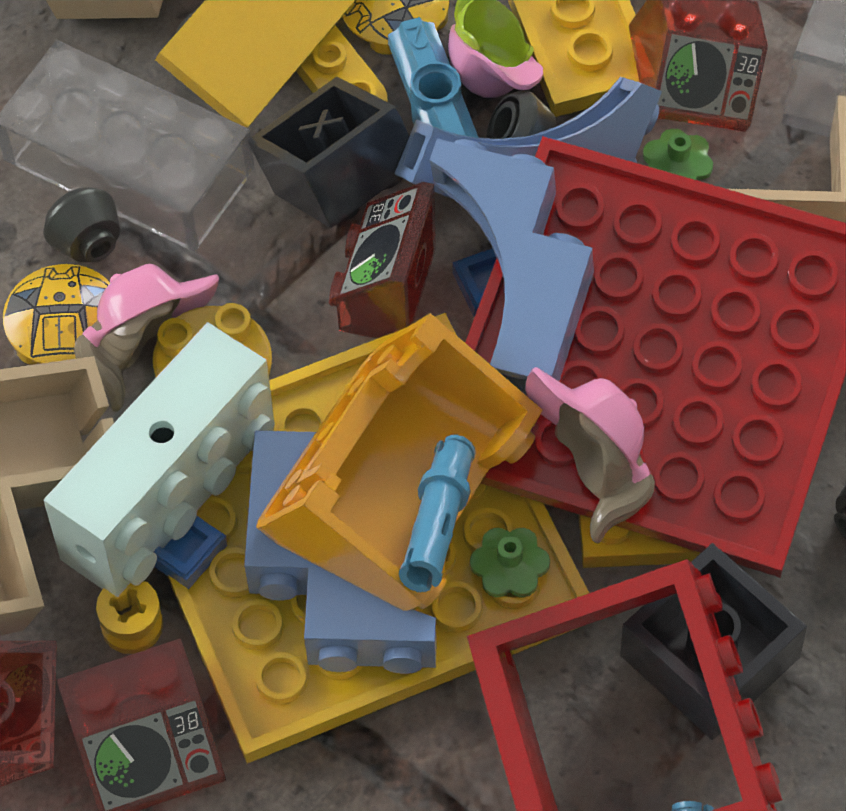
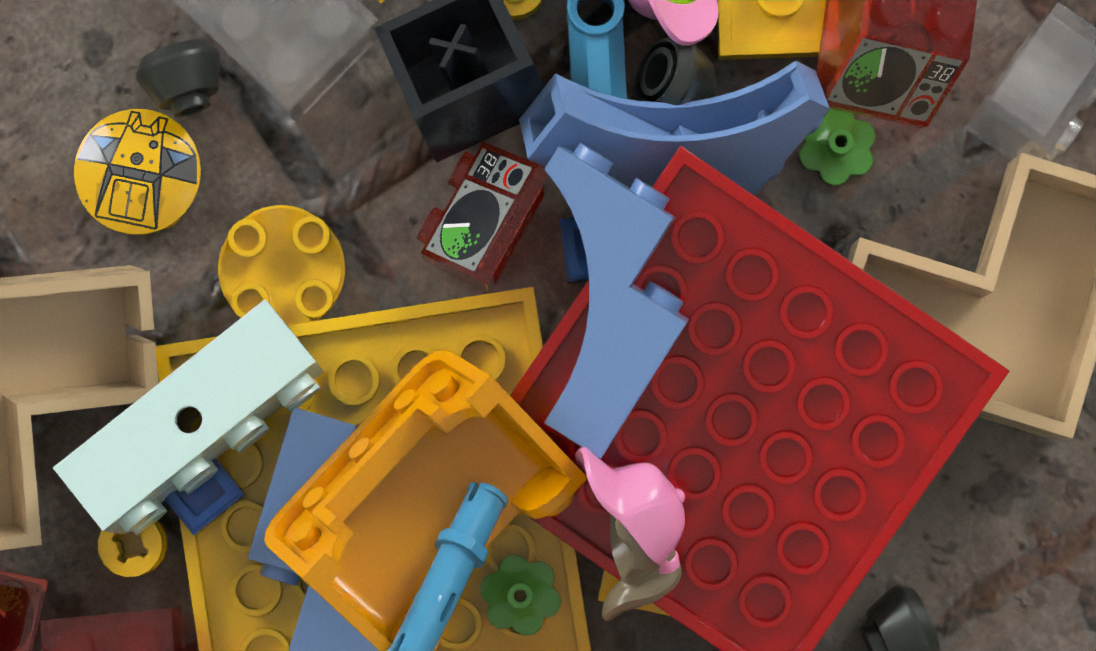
camera: 10 degrees right, 25 degrees up
hair [74,264,219,412] -> none

